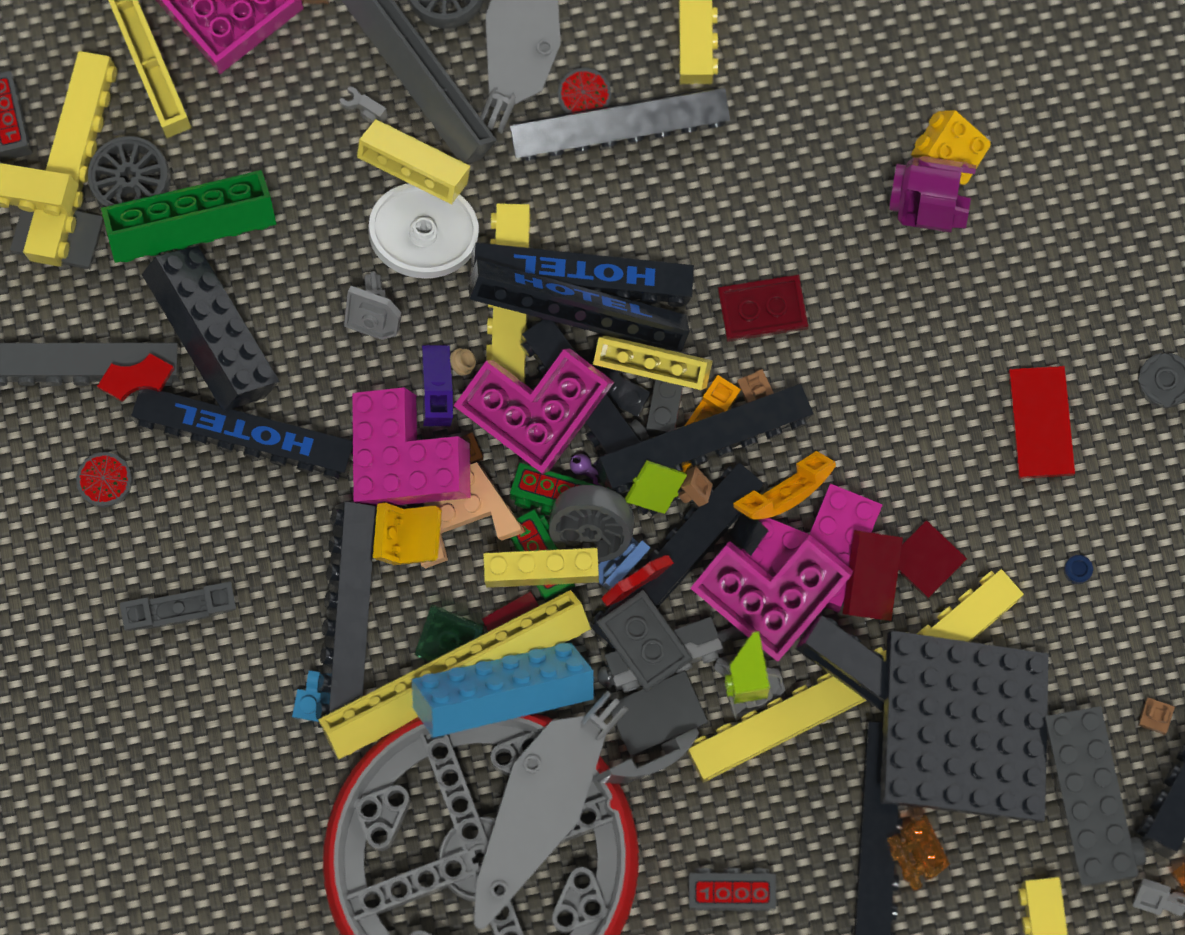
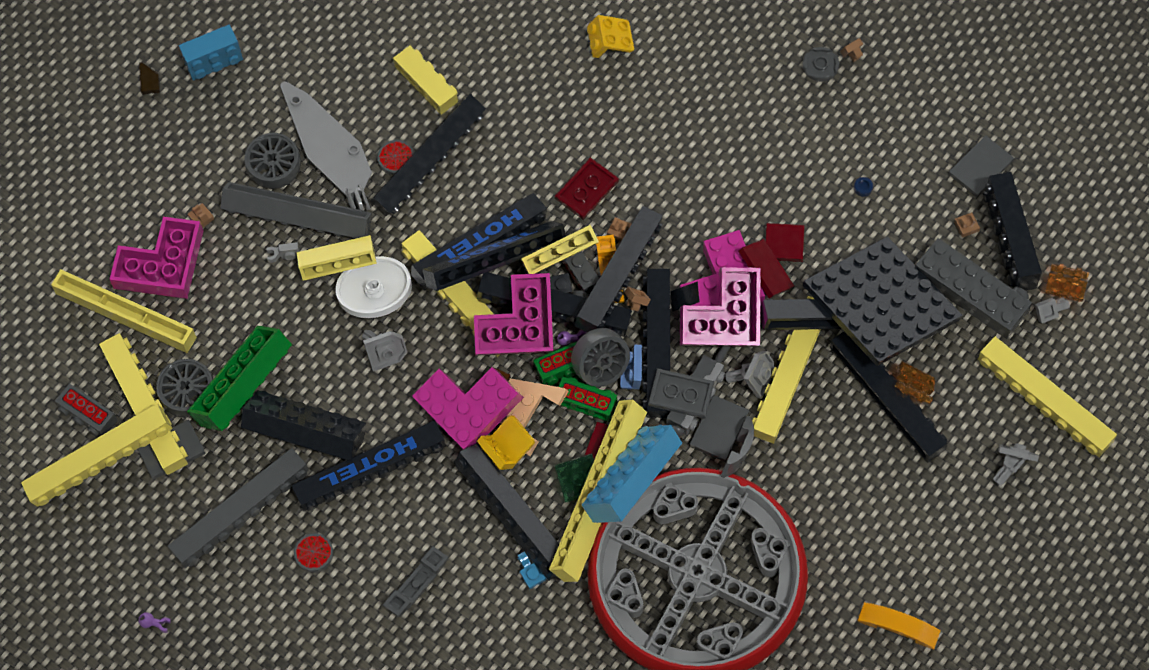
camera: 40 degrees left, 10 degrees down
red tile [97,353,175,402] -> none
dark purple slope [422,345,453,426] -> none
tan plate [450,348,476,376] -> none
light grey wing [474,691,629,929] -> none
light yellow brick [484,548,599,588] -> none
red tile [601,555,674,606] -> none
lime piece [625,460,687,514] -> none
brick [689,868,776,911] -> none
lime slope [724,631,770,704] -> none
light orange slope [733,451,836,519] -> none
magenta piece [889,156,977,233] -> none
light yellow brick [917,569,1024,642] -> none
red tile [1008,366,1075,479] -> none

